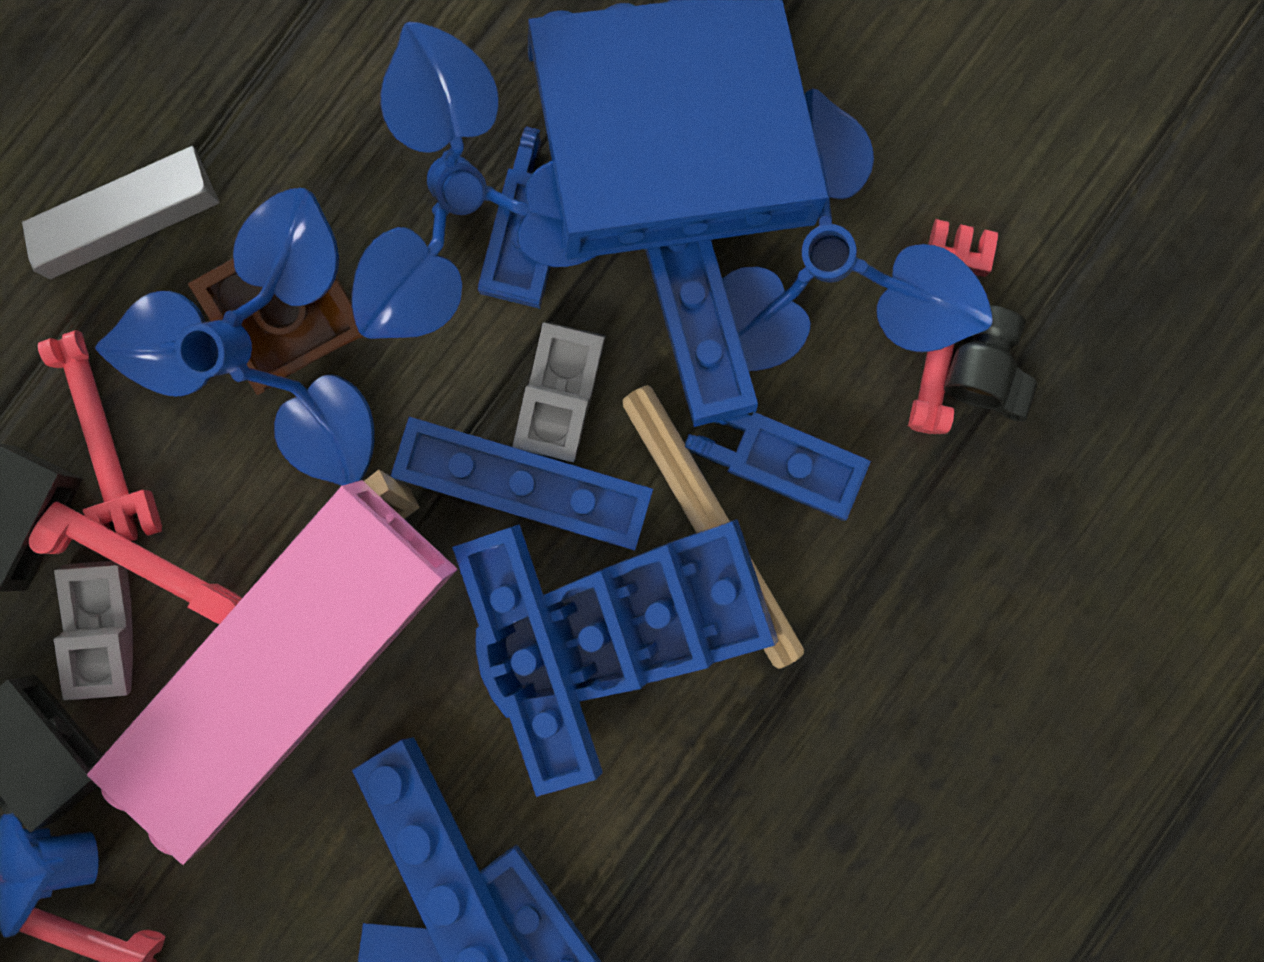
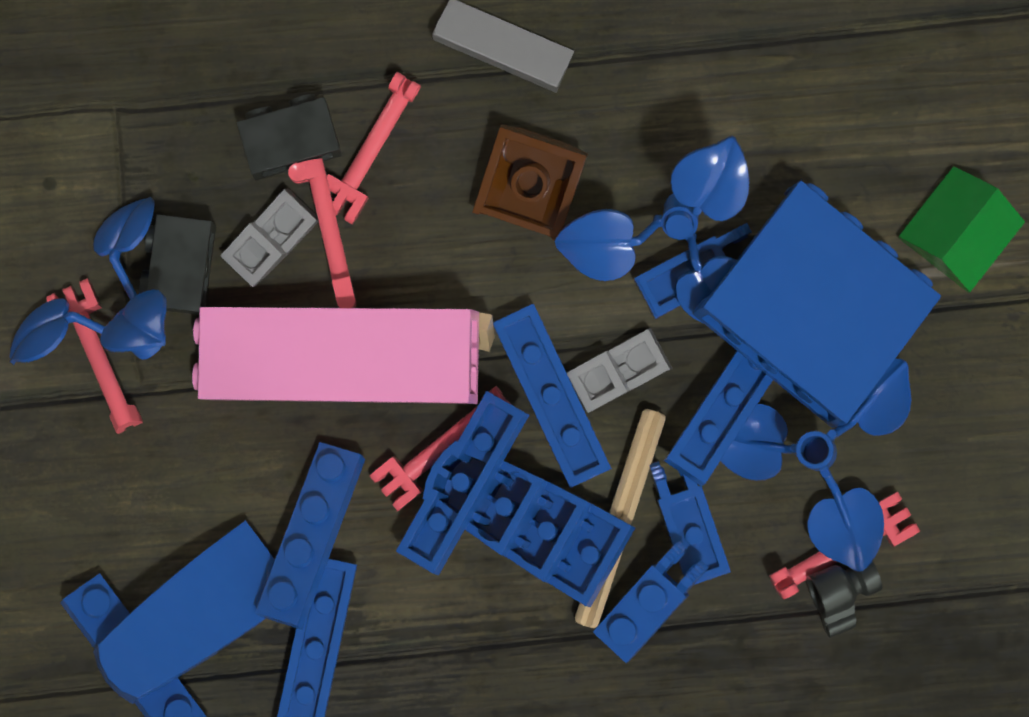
camera: 45 degrees right, 0 degrees up
blue plant [95,188,374,486] -> none
none -> coral hinge [370,386,512,512]
none -> blue hinge [593,540,709,663]

